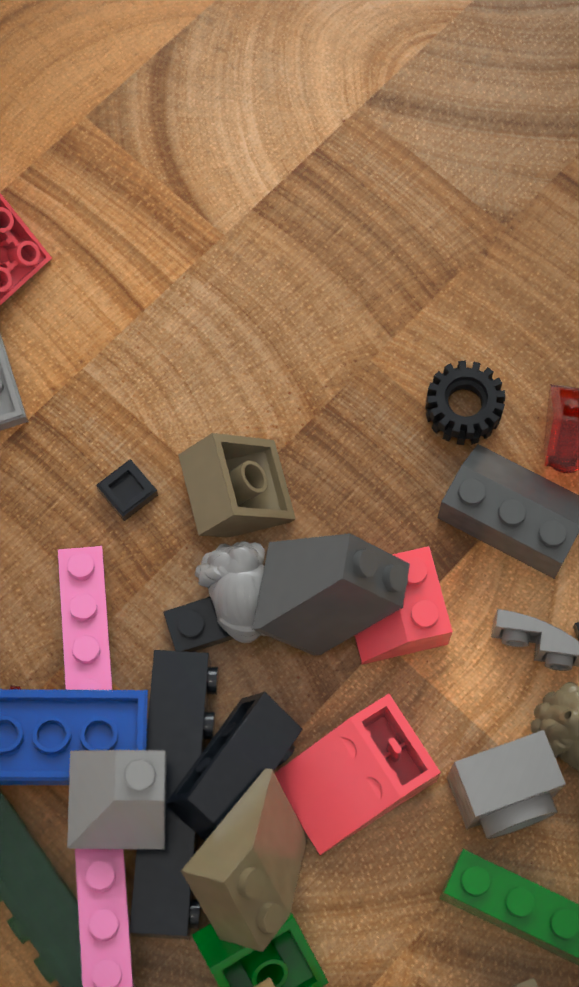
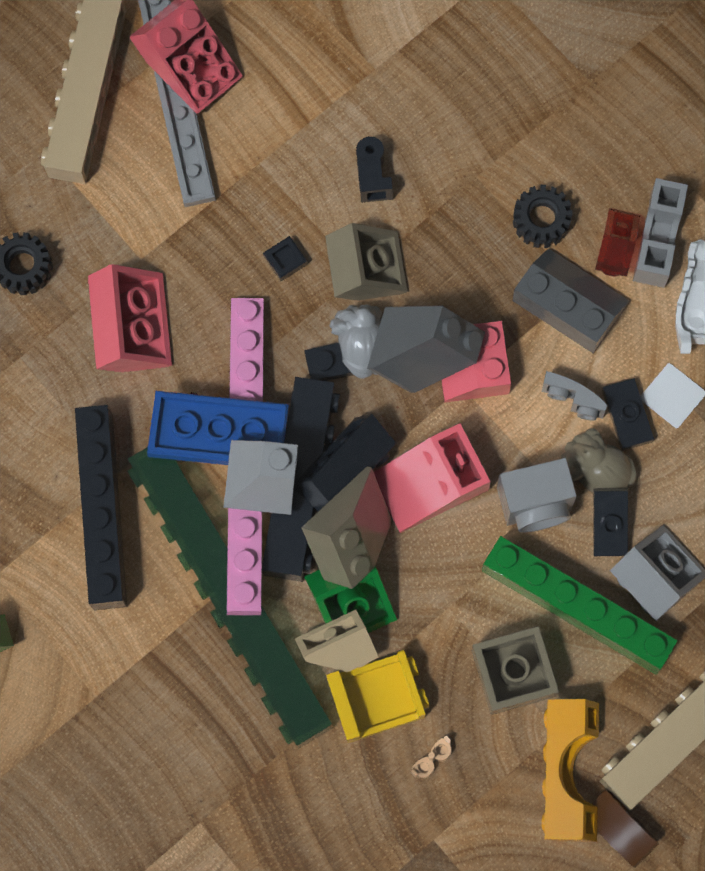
camera: 10 degrees right, 5 degrees up
none -> black leg [356,136,393,203]

